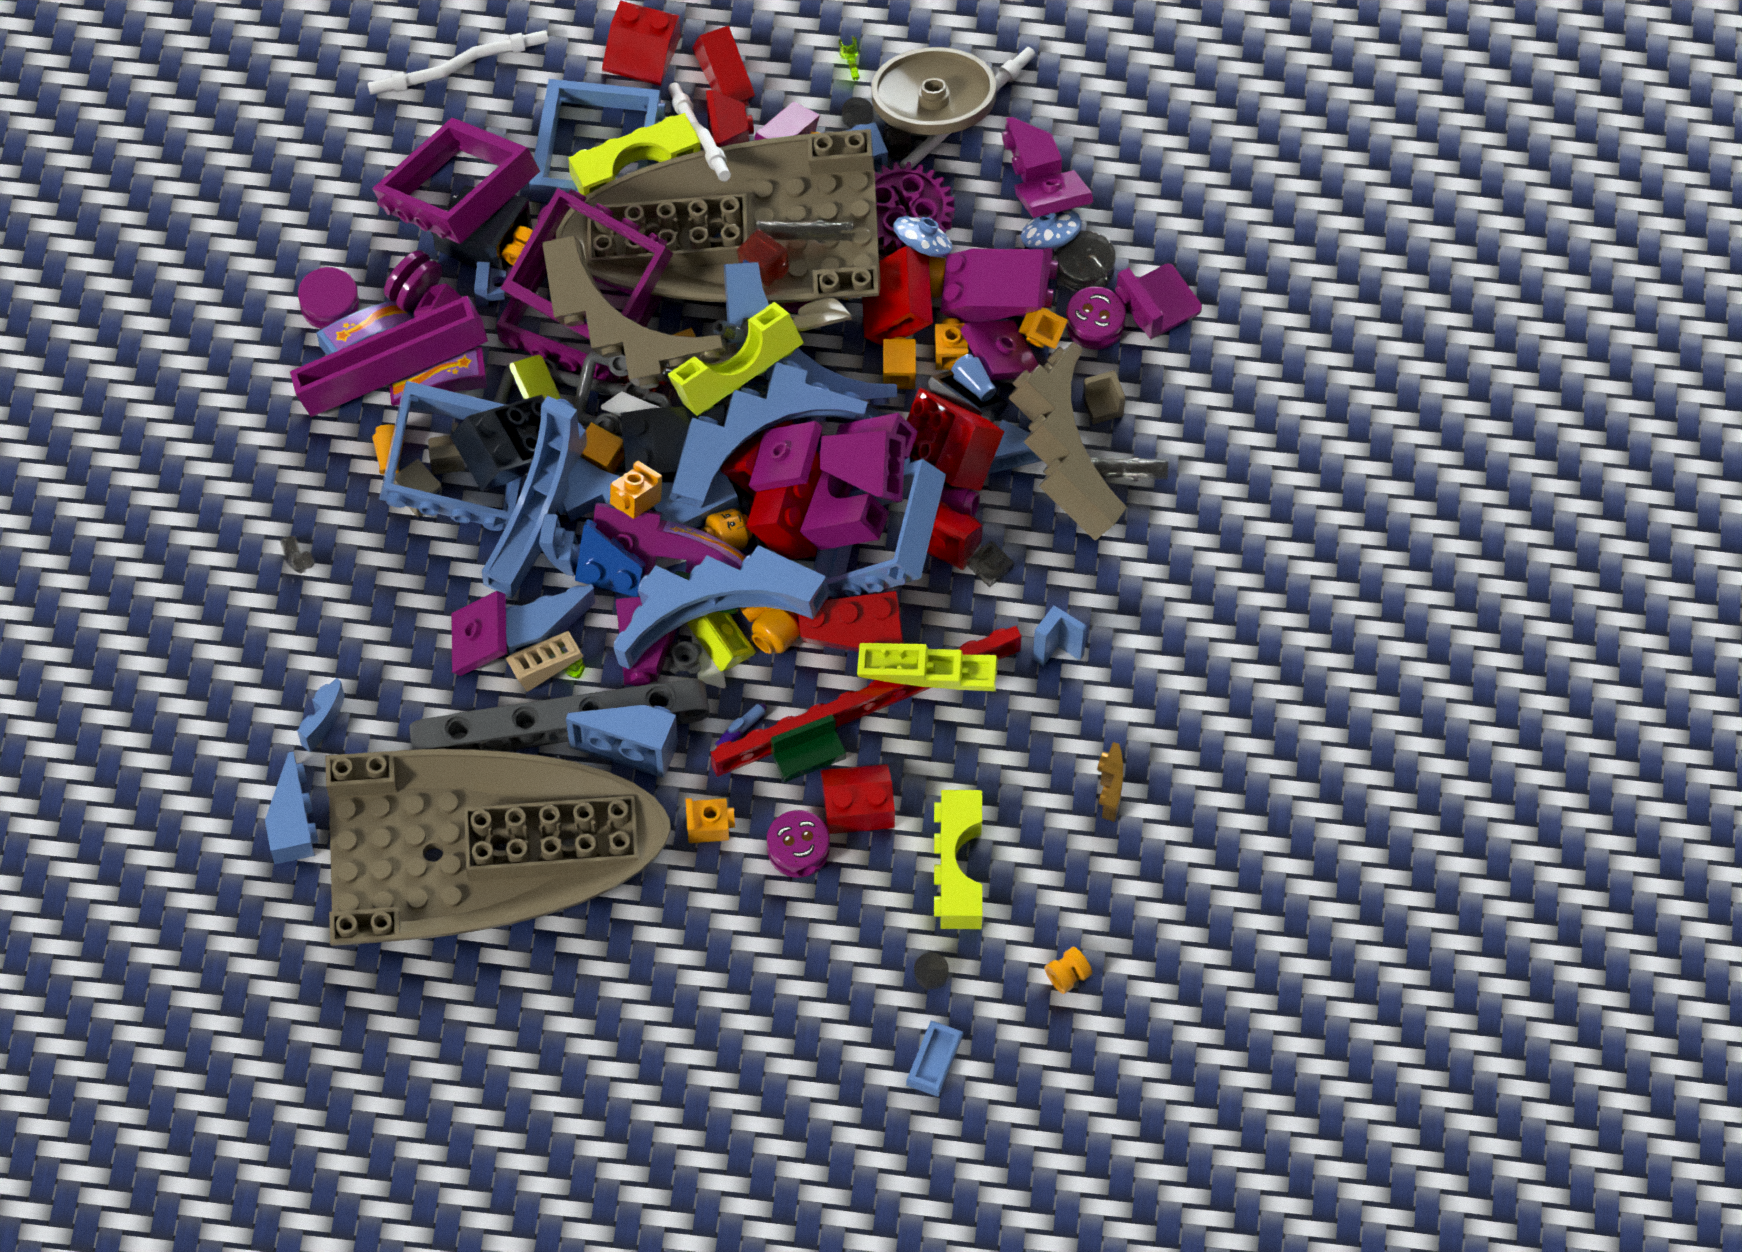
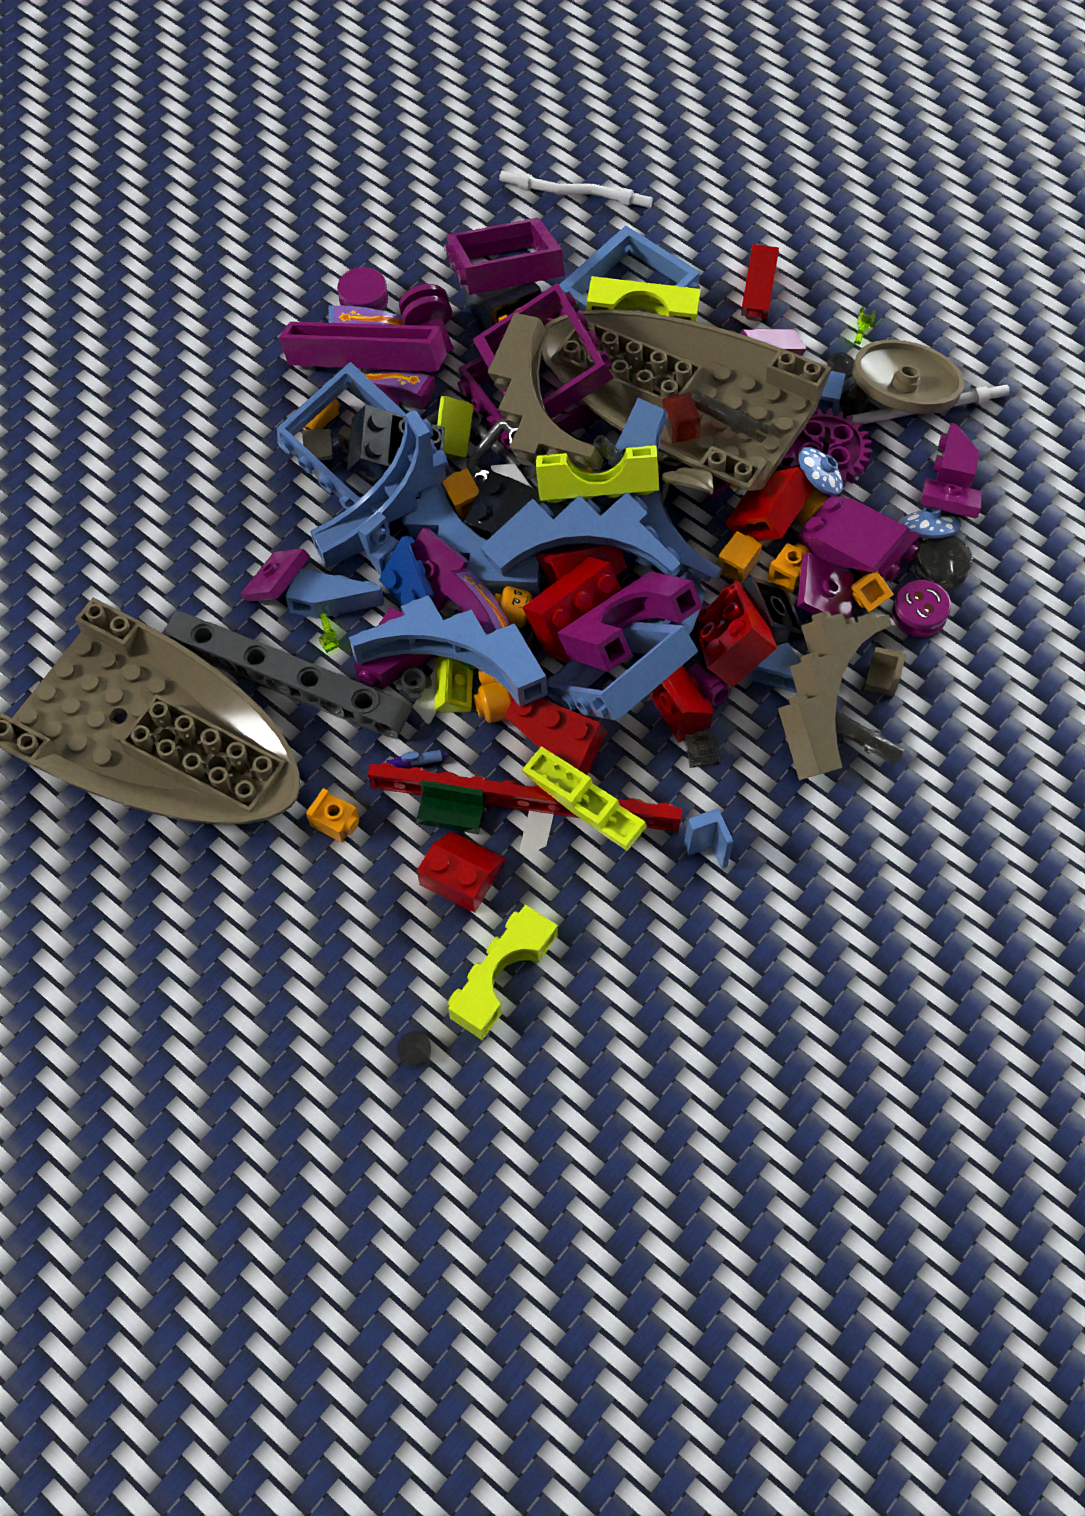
camera: 35 degrees right, 0 degrees up
medium blue slope [265,752,319,864] -> none
clear smoke arm [280,536,315,573] -> none
medium blue slope [297,678,345,752] -> none
medium blue tile [474,262,507,306] -> none
tan slope [506,631,584,692] -> none
medium blue slope [566,705,678,778] -> none
red slope [602,0,681,86] -> none
light orange brick [610,461,662,519] -> none
white bar [668,83,731,181] -> none
red slope [706,90,754,147] -> none
magenta plate [749,421,822,492] -> none
magenta head [767,810,830,878] -> none
magenta slope [819,430,906,503] -> none
medium blue tile [906,1020,963,1097] -> none
medium blue cone [951,354,997,402] -> none
light orange wheel [1044,946,1093,994] -> none
pearl gold slope [1097,742,1123,822] -> none
magenta bracket [1115,263,1202,340] -> none
none -> white sticker [519,811,554,856]

